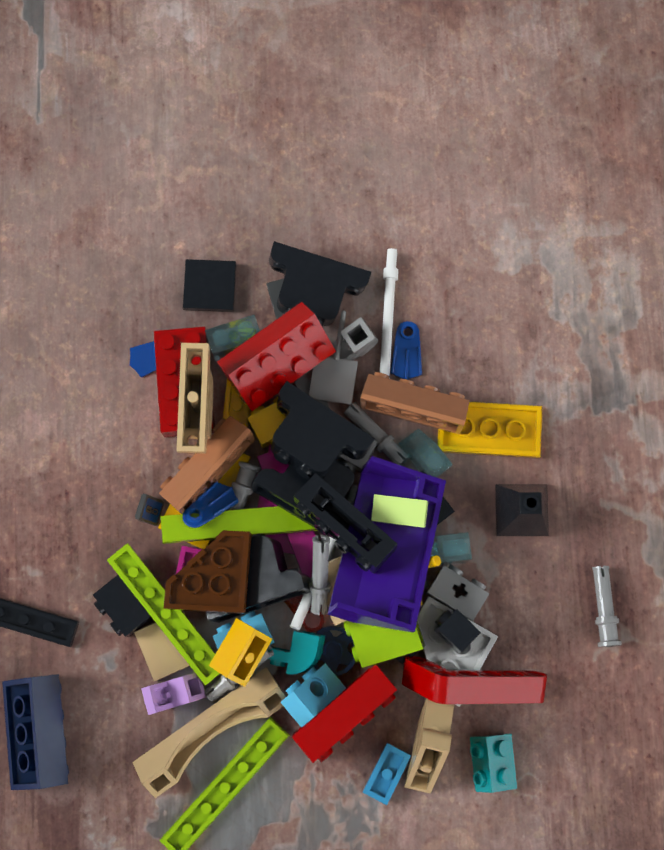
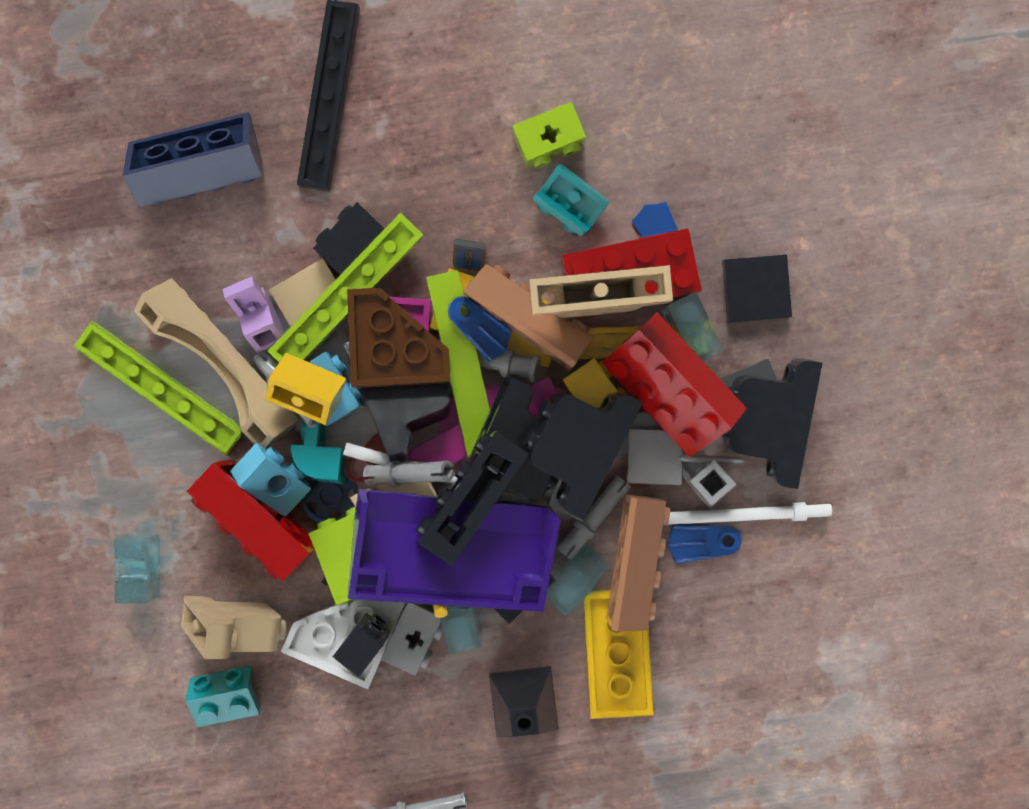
camera: 80 degrees right, 10 degrees up
dark azure plate [362,743,411,805] -> none
yellowish green tile [371,494,428,528] -> none
red beam [402,656,547,704] -> none
none -> clear light blue brick [114,534,160,603]
none -> lime brick [512,101,586,169]
none -> teal bracket [532,163,611,237]

